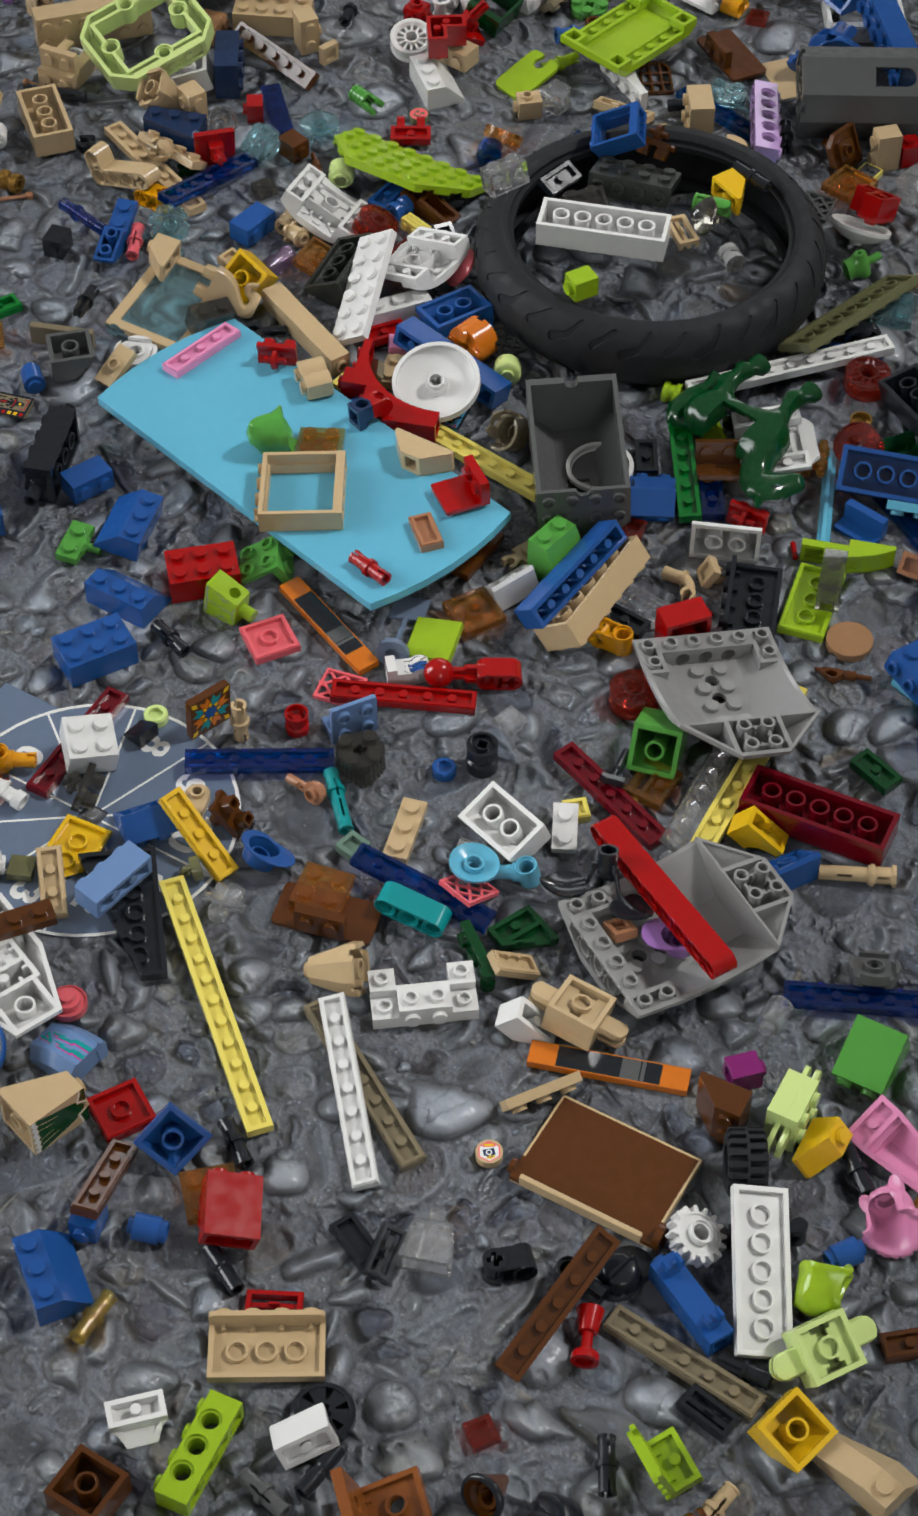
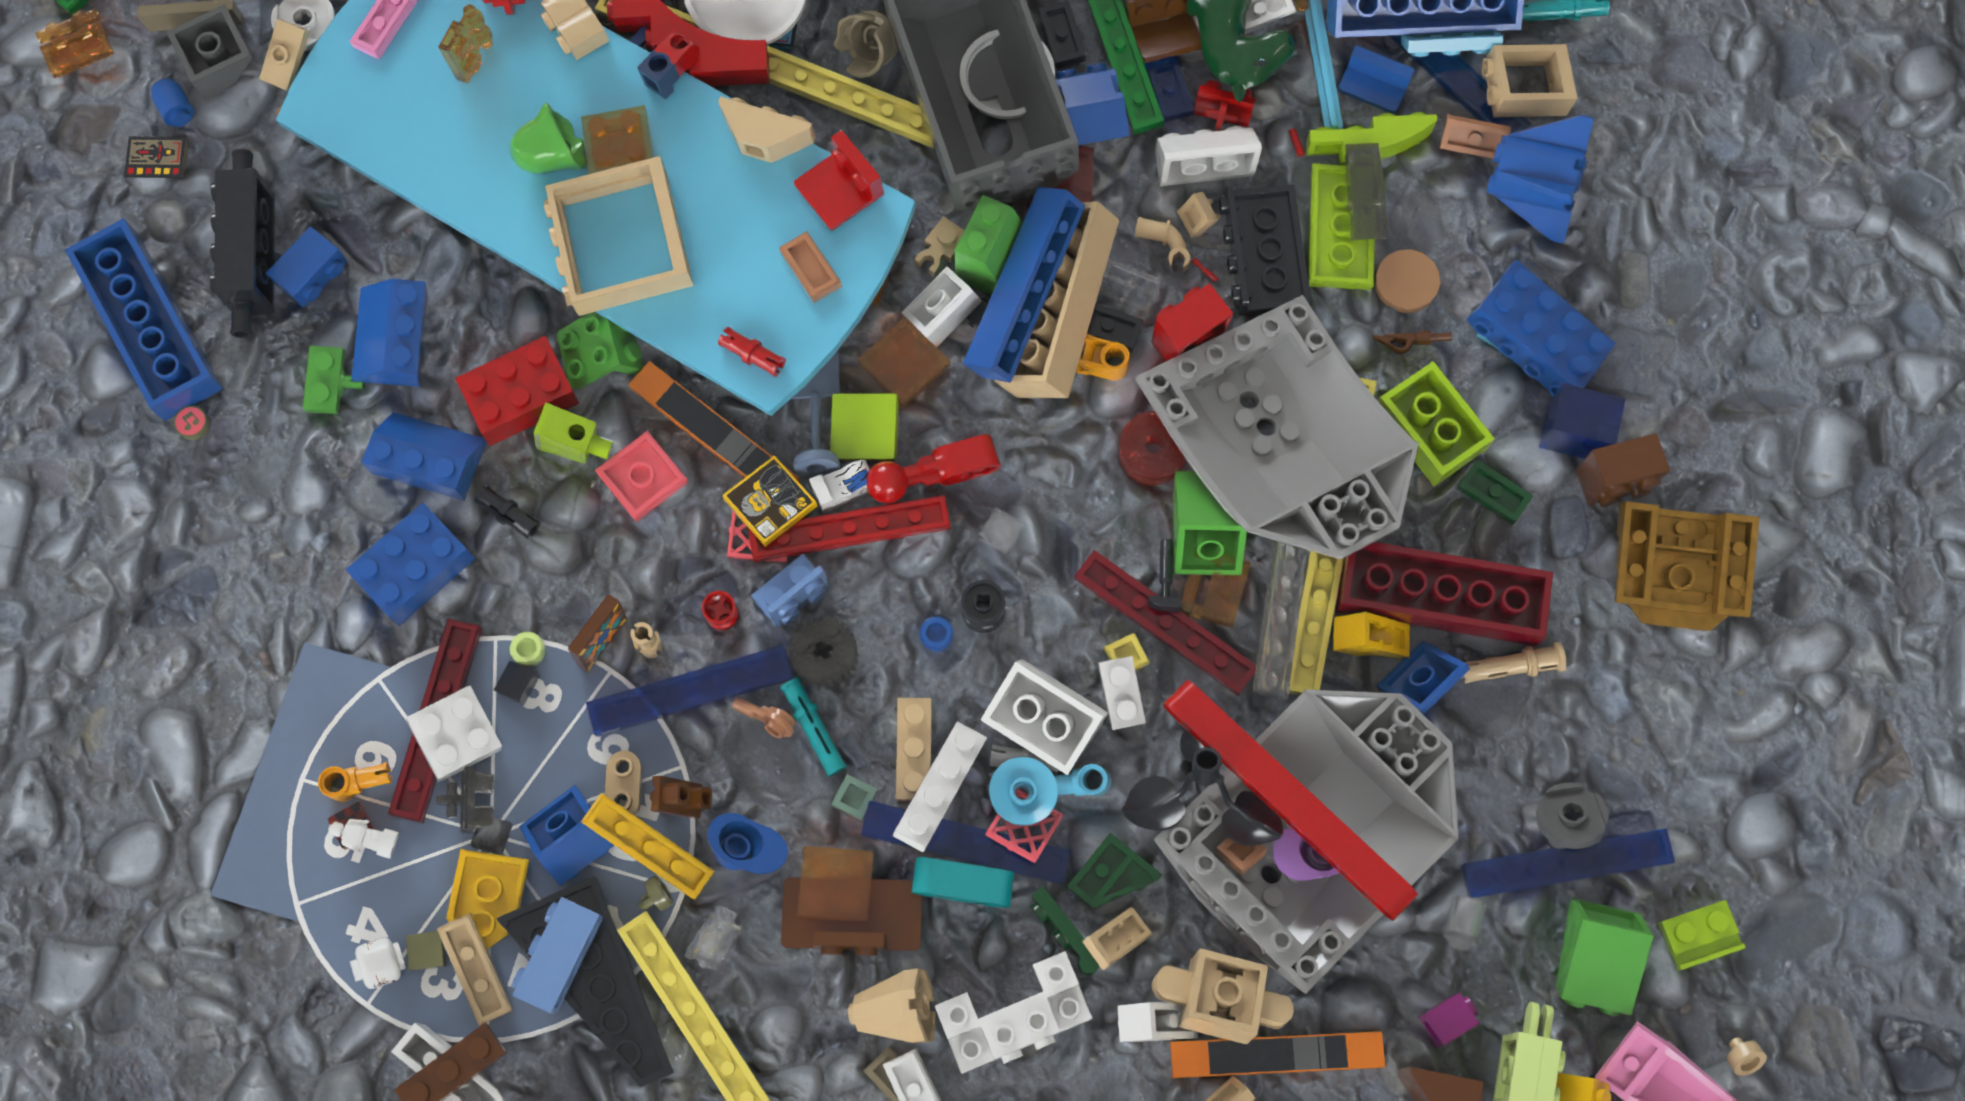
camera: 15 degrees left, 25 degrees up
none -> clear orange plate [438,4,493,84]
none -> tile [722,455,817,547]
none -> white plate [893,722,987,853]
none -> lime brick [1378,361,1495,487]

